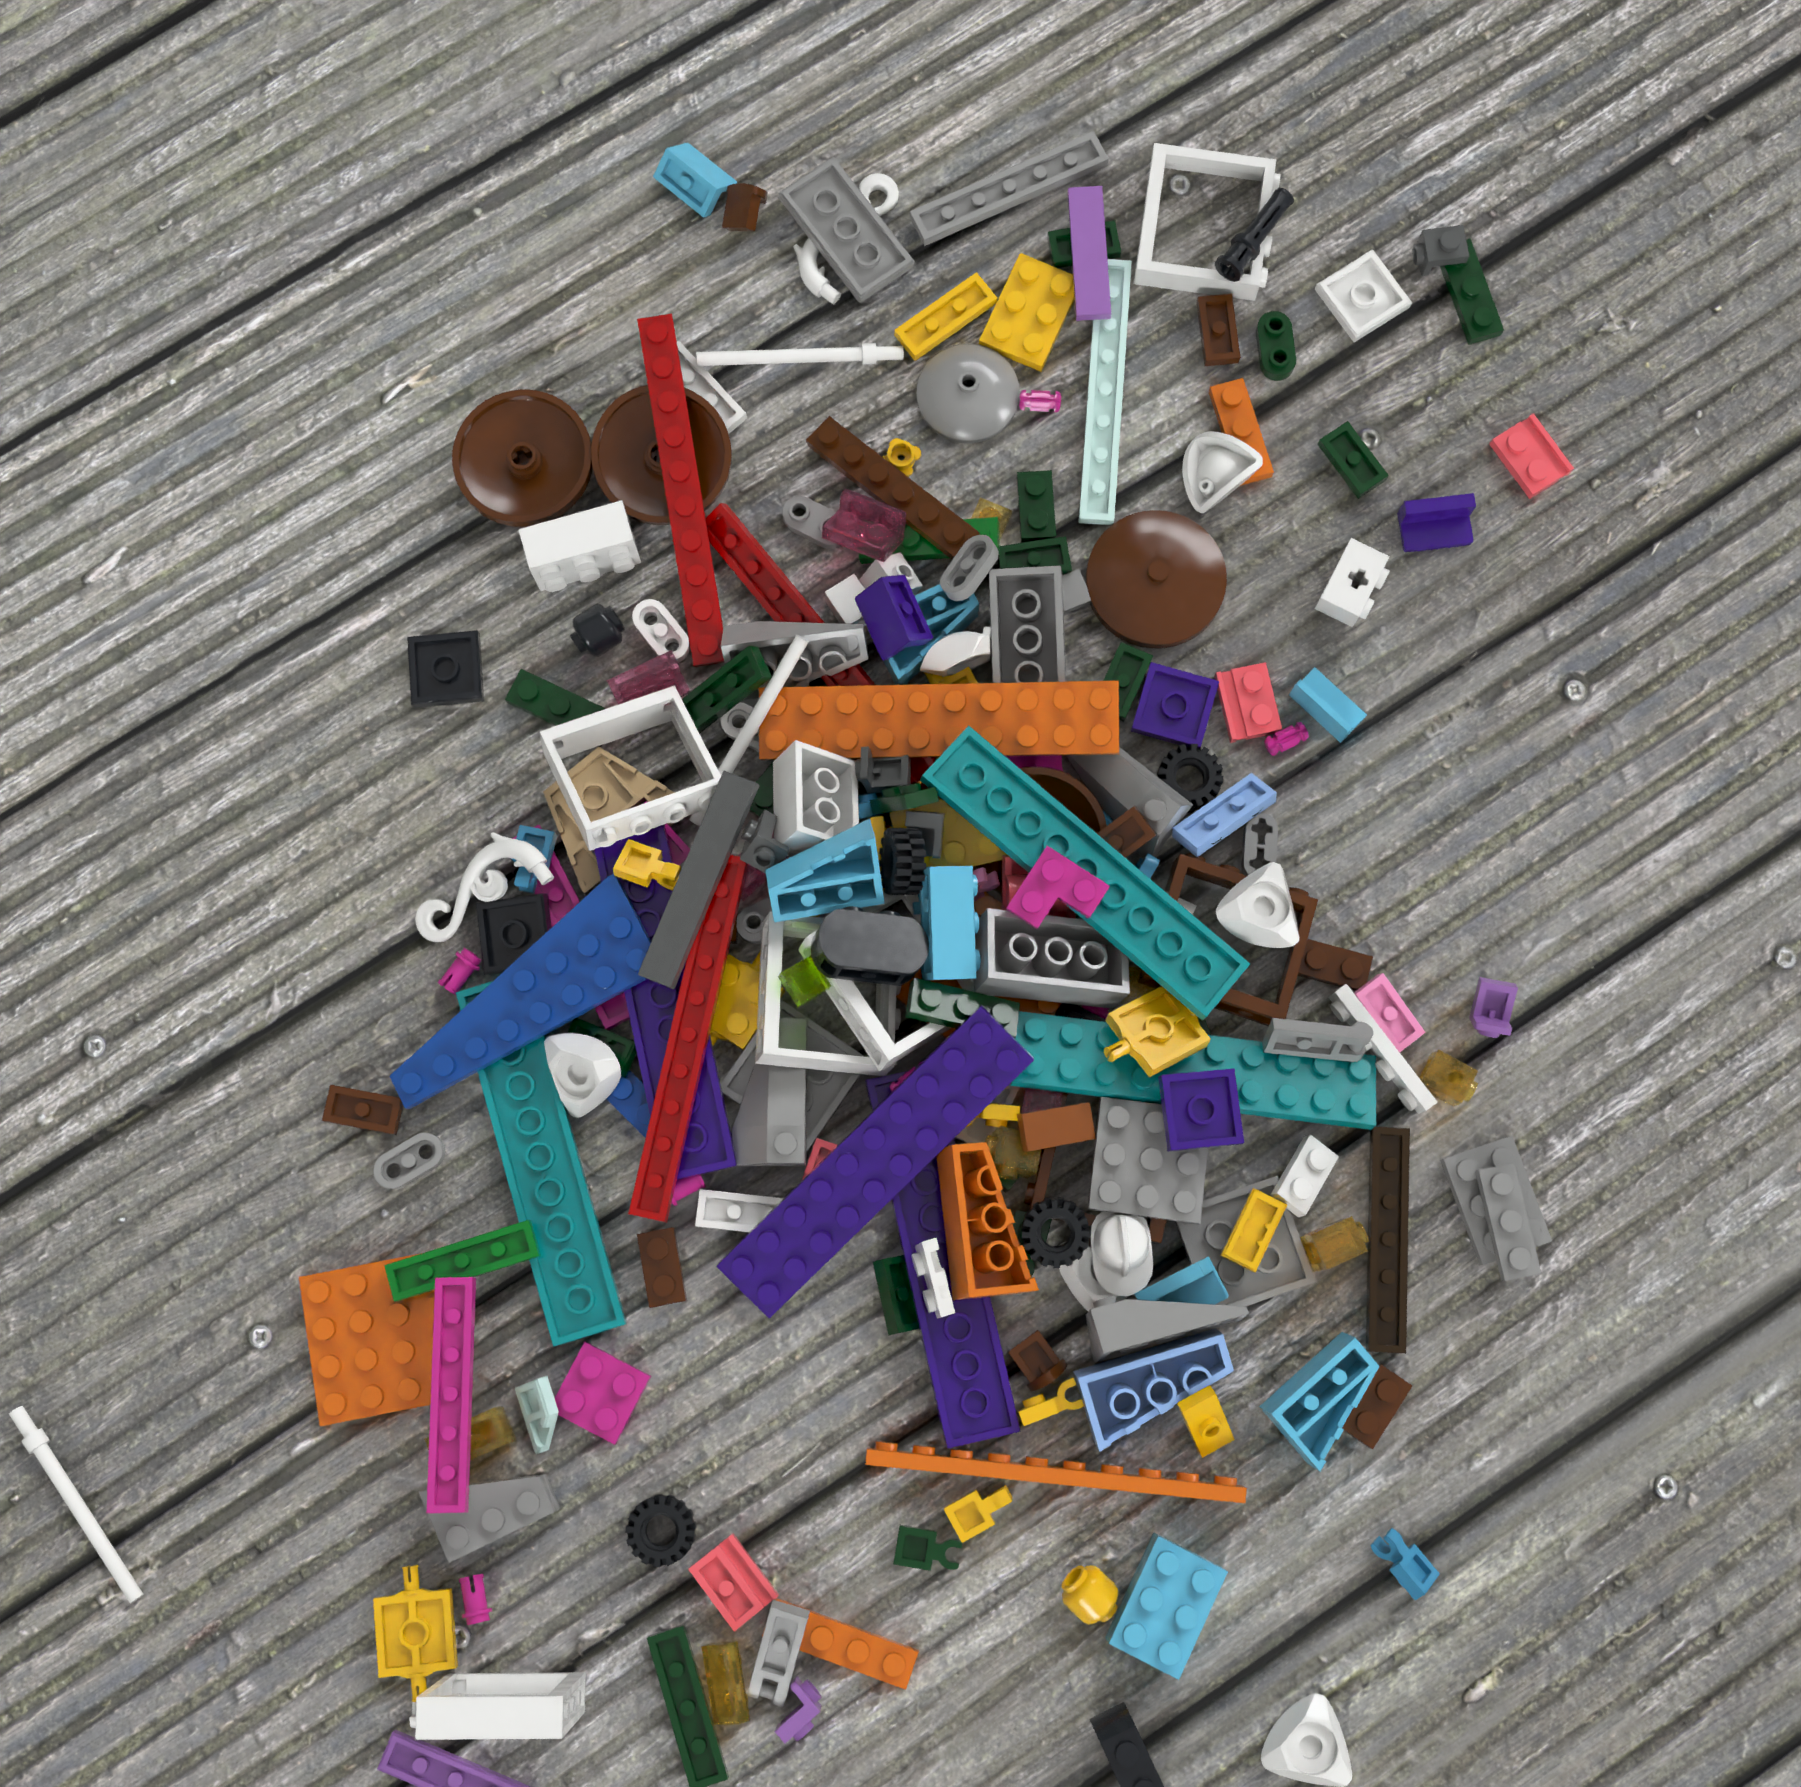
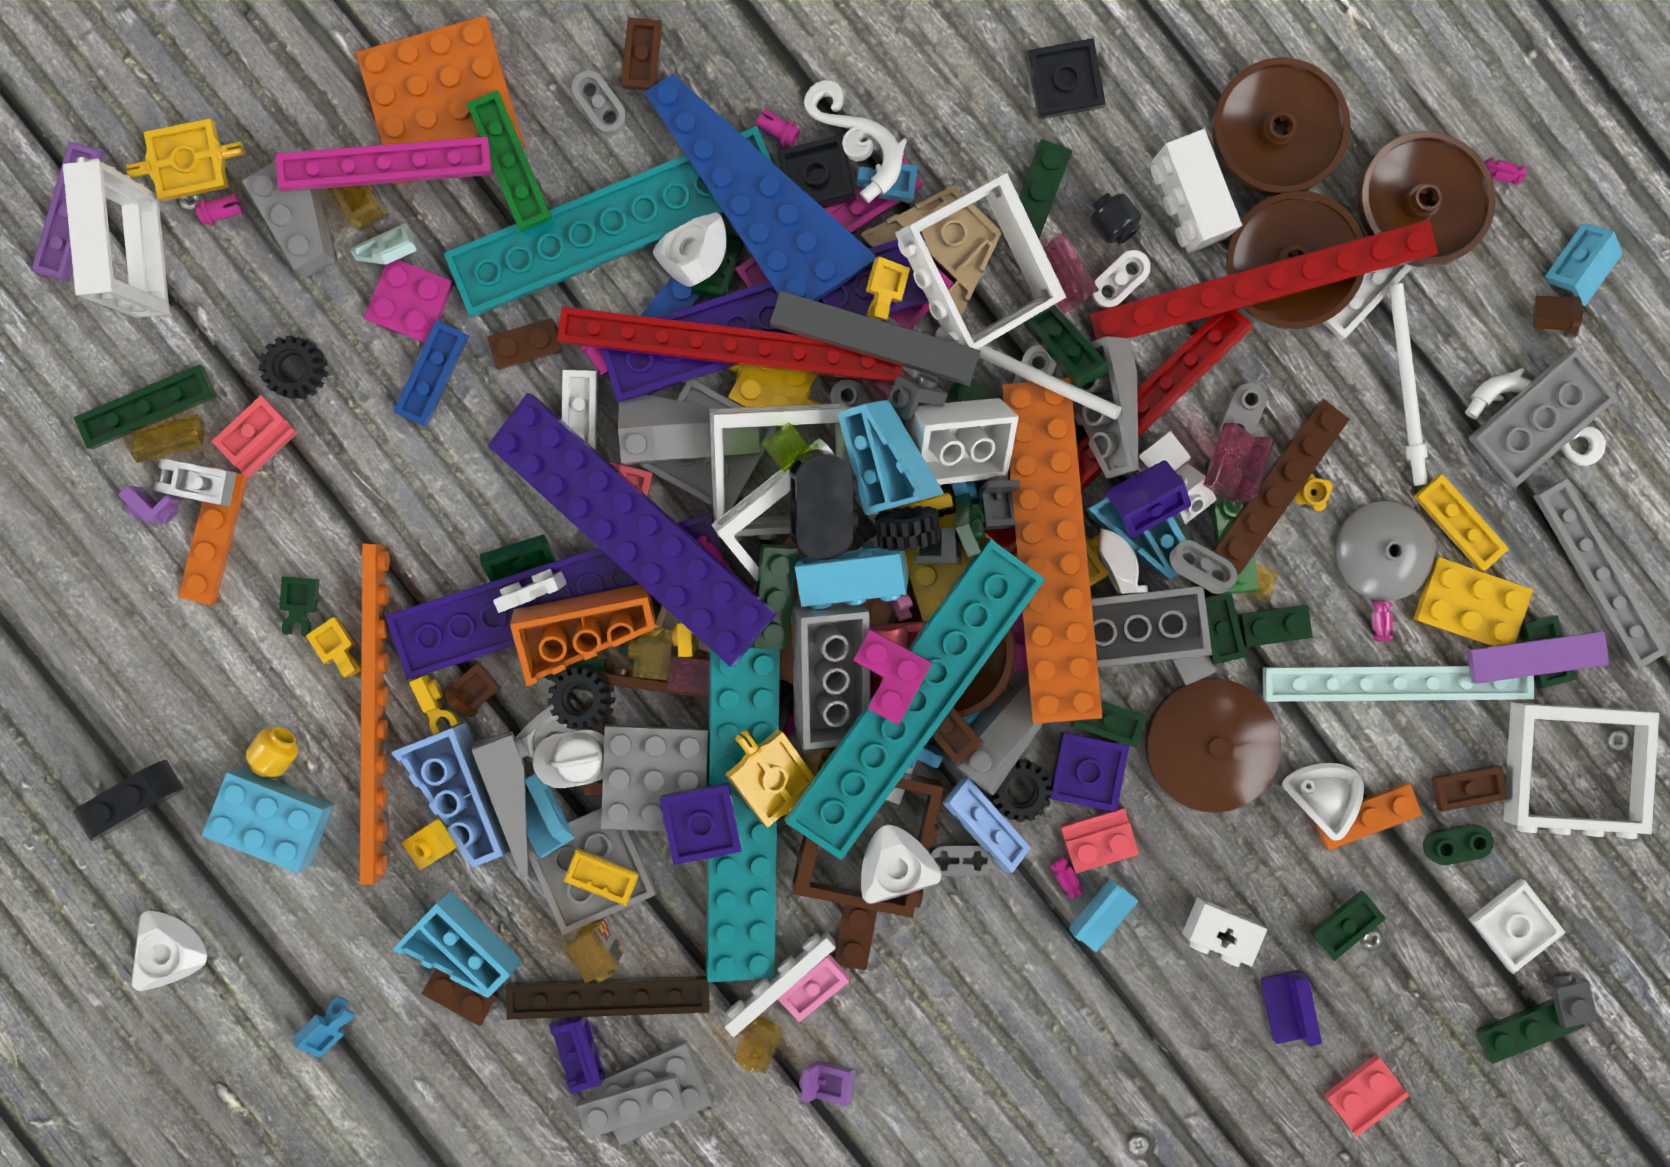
camera: 80 degrees right, 10 degrees up
dark orange tile [1017,1102,1096,1151] -> none
black pin [1214,188,1294,282] -> none
light grey plate [1262,1018,1373,1062] -> none
white plate [1270,1135,1339,1218] -> none
none -> blue plate [393,320,470,427]
none -> dark purple hinge [549,1017,605,1093]
none -> reddish brown dish [1357,131,1496,267]
none -> dark pink piece [1484,158,1526,185]

